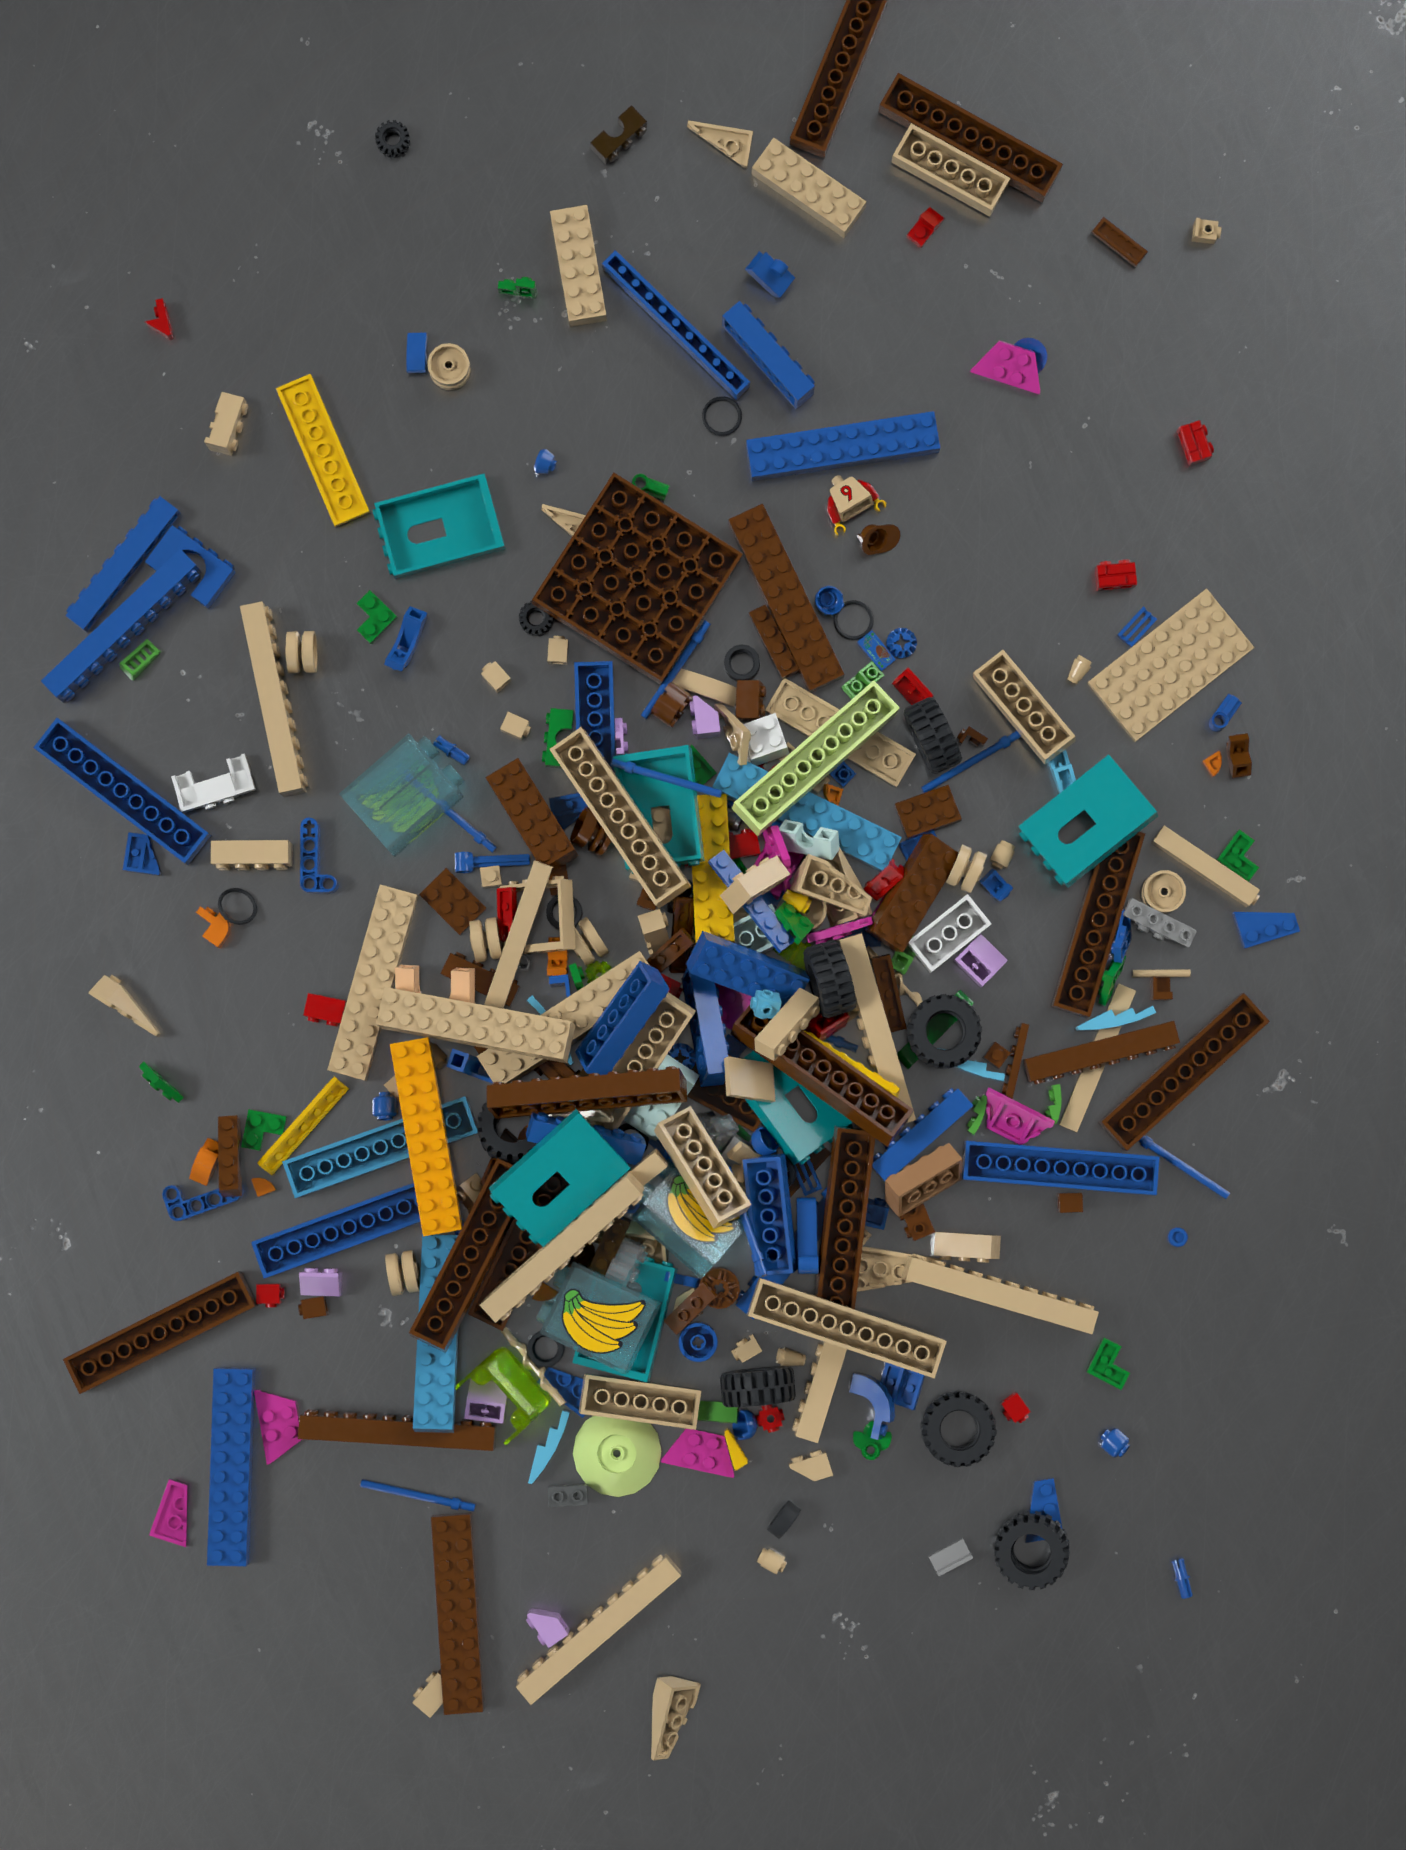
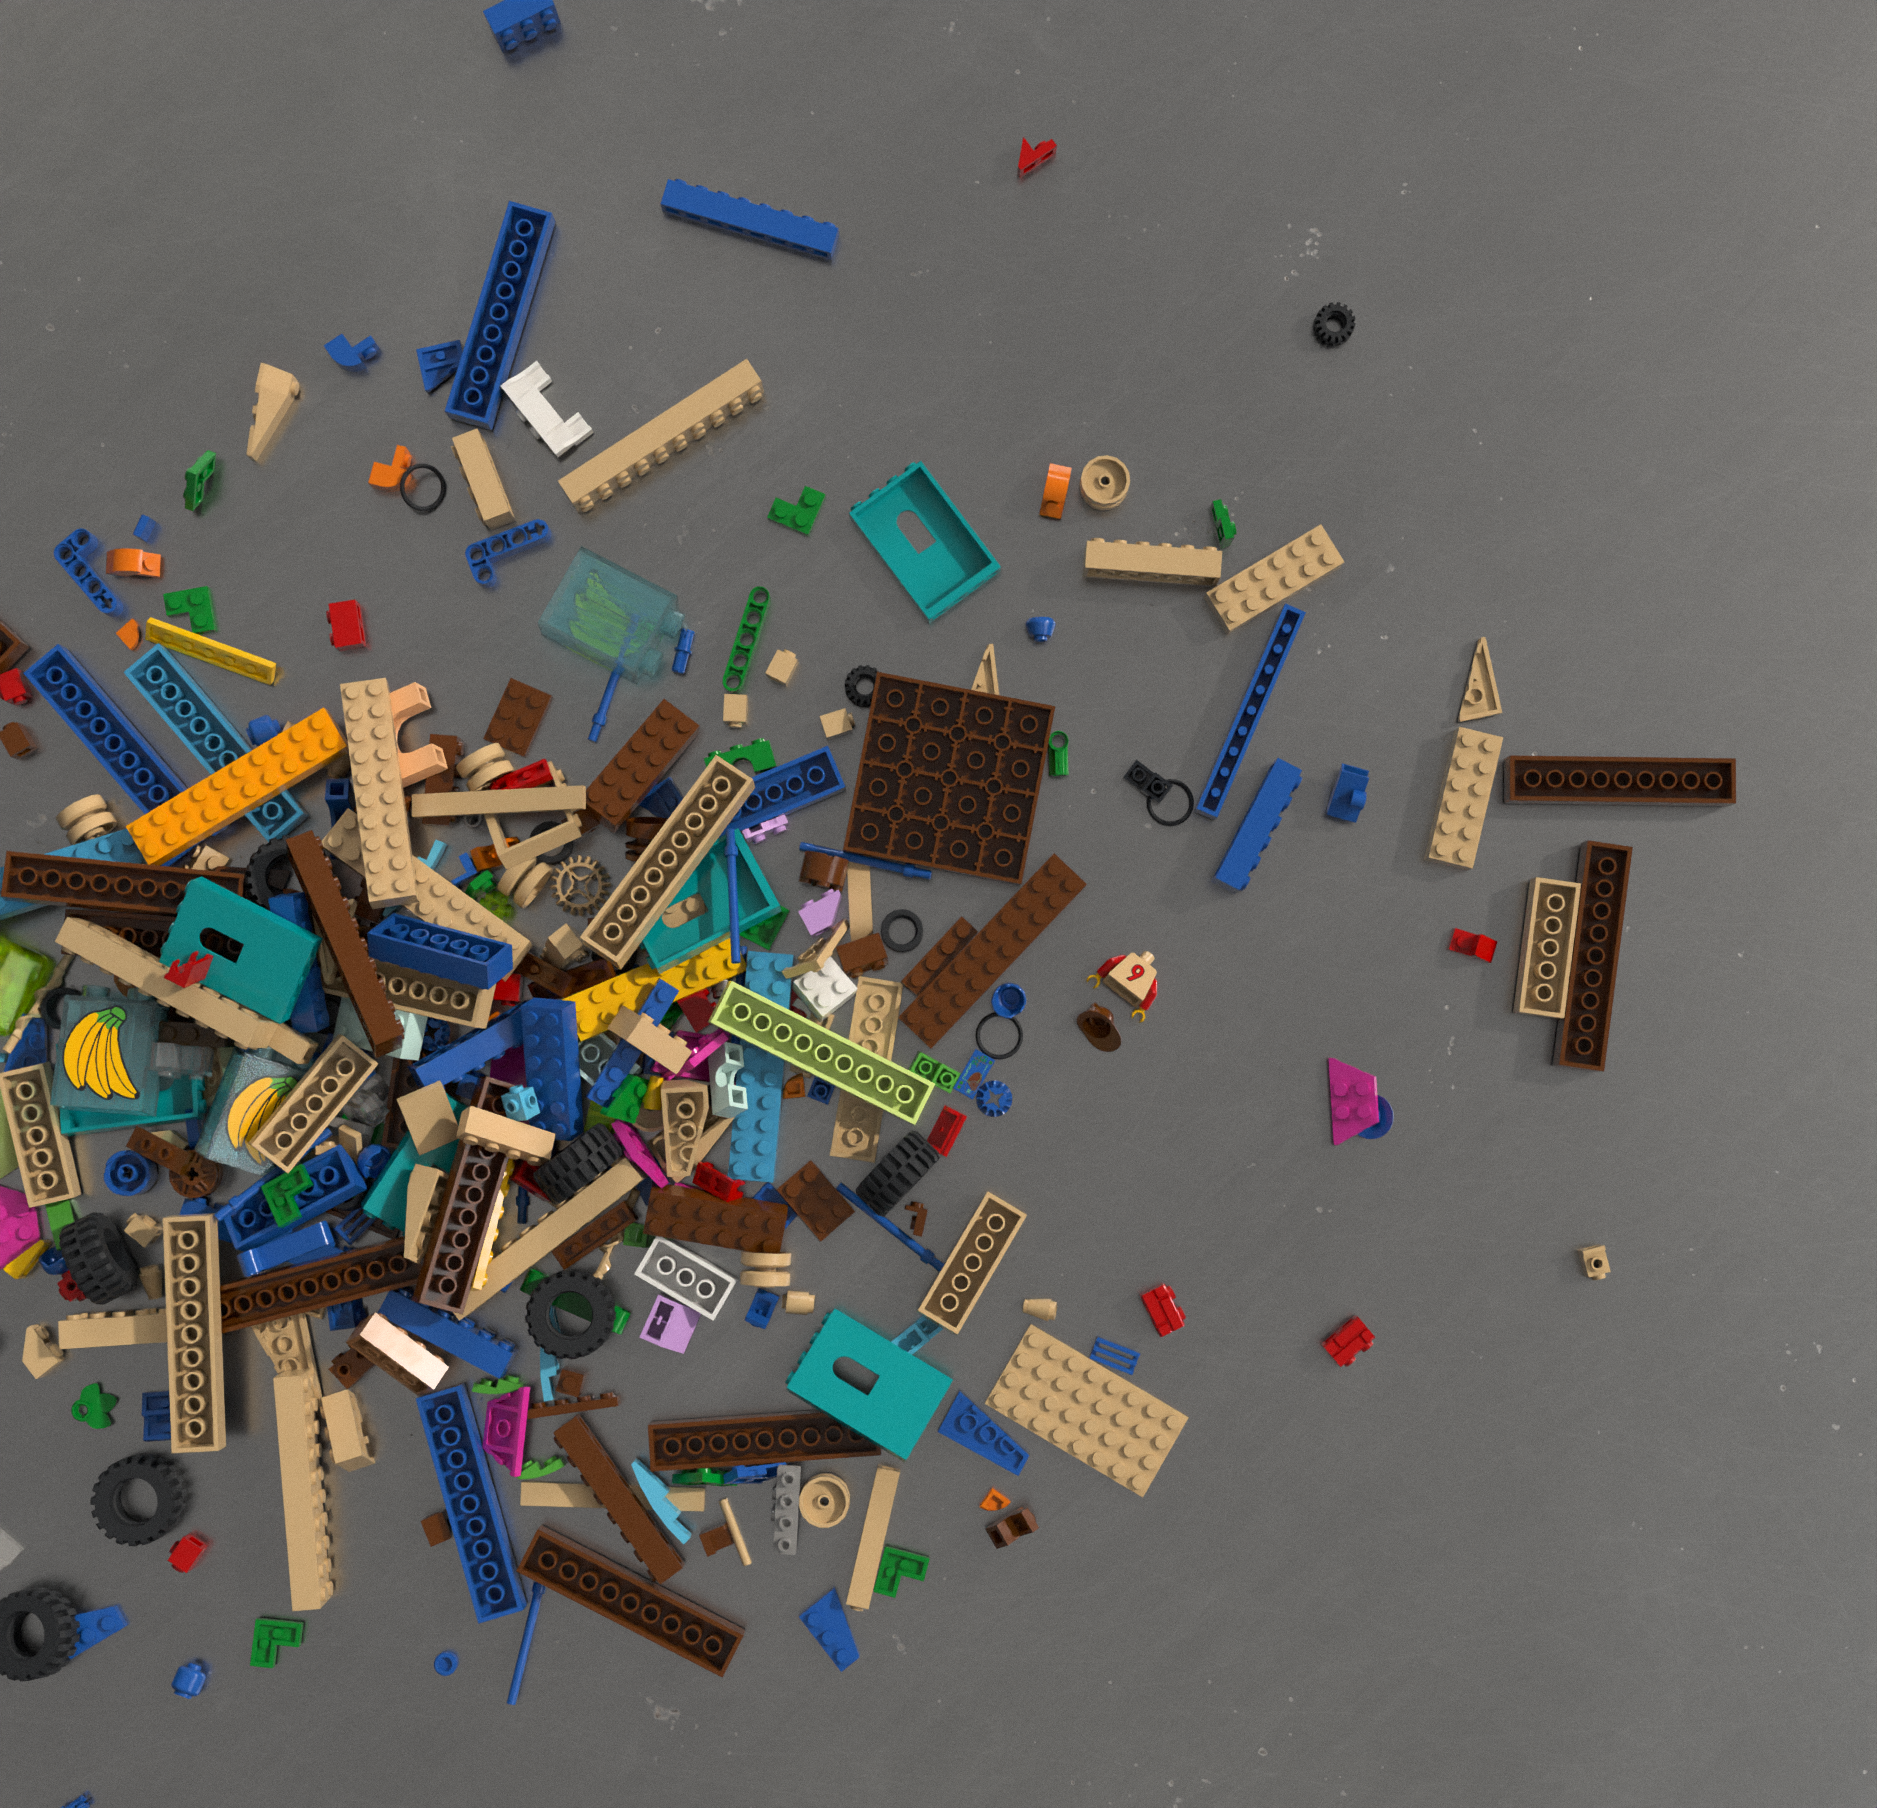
camera: 65 degrees right, 0 degrees up
blue brick [41,549,202,703] -> none
bright green slope [119,639,161,681] -> none
blue arch [145,525,236,609] -> none
tan wedge [204,392,248,456] -> none
reddish brown arch [218,1115,242,1197] -> none
yellow plate [276,374,370,527] -> none
tan wheel [285,631,318,673] -> none
lavender slope [299,1268,342,1296] -> none
tan brick [327,885,419,1081] -> none
blue arch [384,606,427,671] -> none
blue slope [406,333,428,373] -> none
blue axle [454,852,530,873] -> none
tan brick [480,865,503,889] -> none
dark brown arch [590,105,647,164] -> none
blue brick [746,411,940,482] -> none
blue arch [849,1372,895,1440] -> none
reddish brown plate [1091,217,1148,268] -> none
blue piece [1209,694,1242,732] -> none
none -> blue tile [133,514,156,542]
none -> red hinge [164,951,214,988]
none -> green plate [261,1164,313,1228]
none -> blue brick [324,334,380,372]
none -> tan wedge [404,1164,449,1264]
none -> tan gear [550,855,612,917]
none -> green beam [722,586,771,694]
none -> blue wing [938,1390,1029,1476]
none -> orange brick [1039,463,1072,519]
none -> tan brick [1082,538,1222,587]
none -> black slope [1123,760,1173,804]

